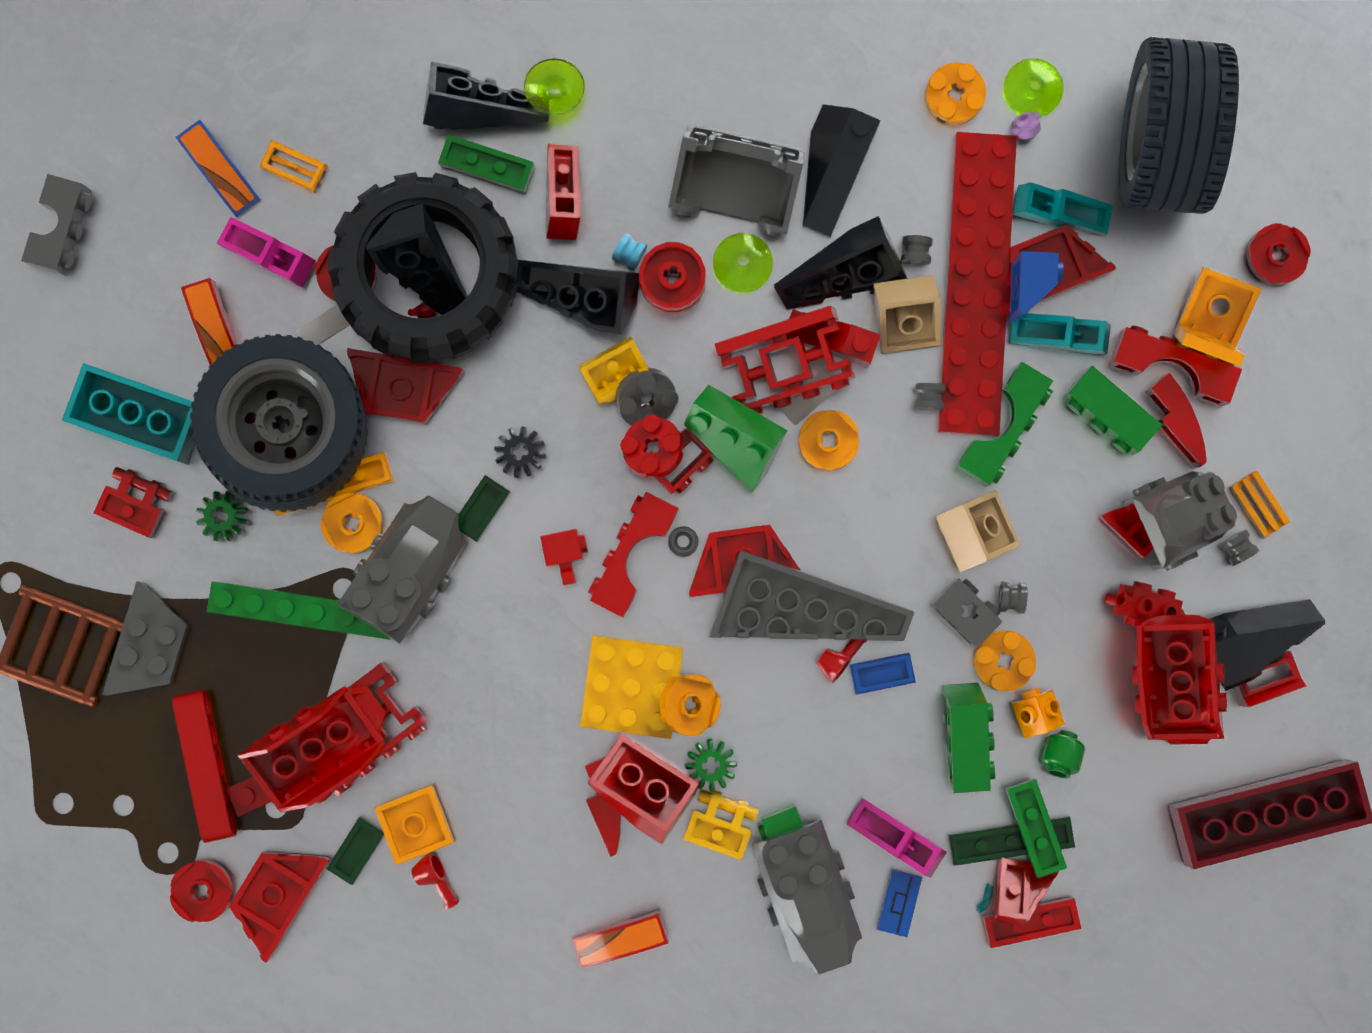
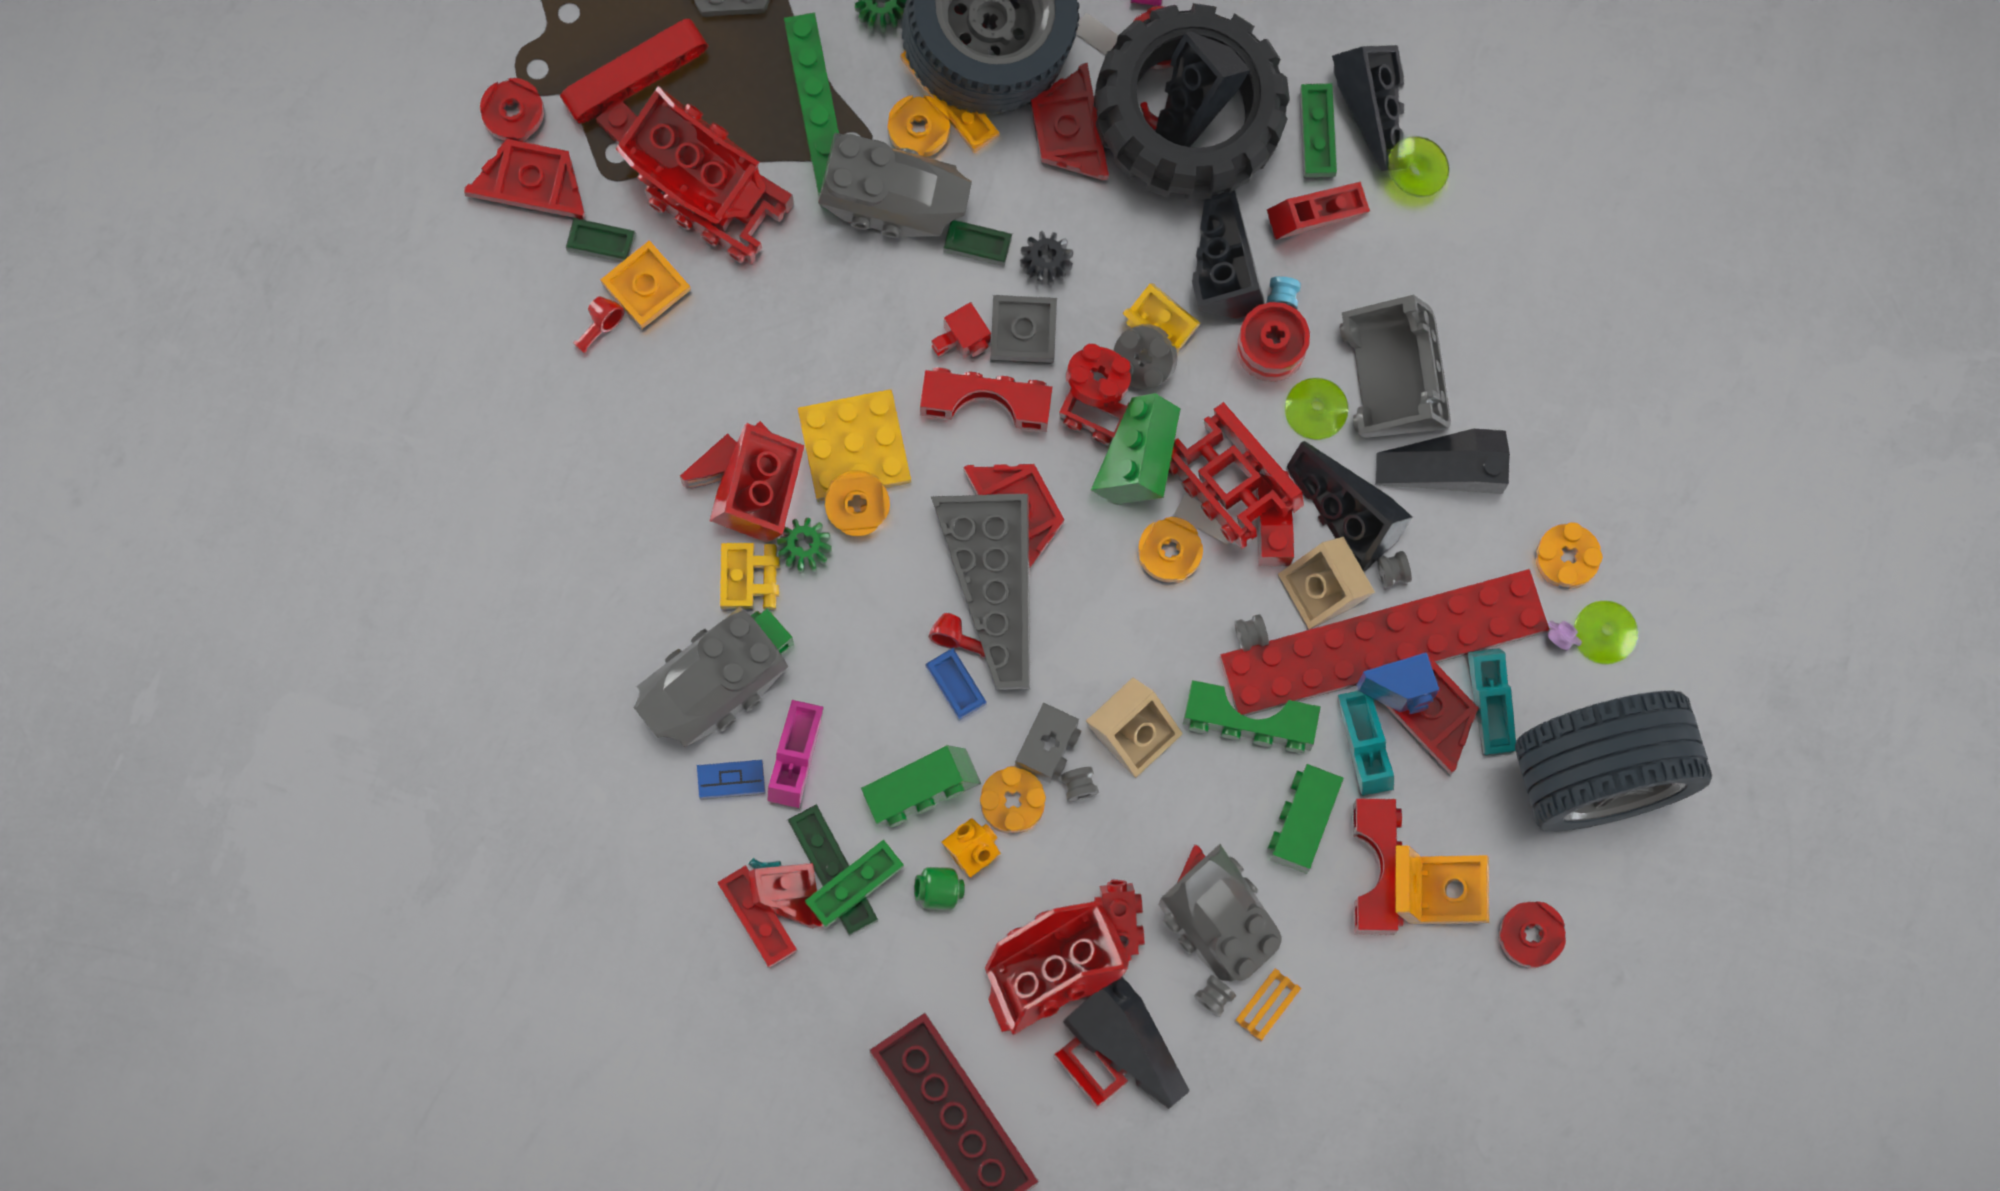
camera: 60 degrees right, 10 degrees down
slope [572,910,669,968] -> none
dark grey plate [668,526,699,557] -> none
red slope [1145,373,1207,468] -> none
none -> dark grey plate [990,295,1057,363]

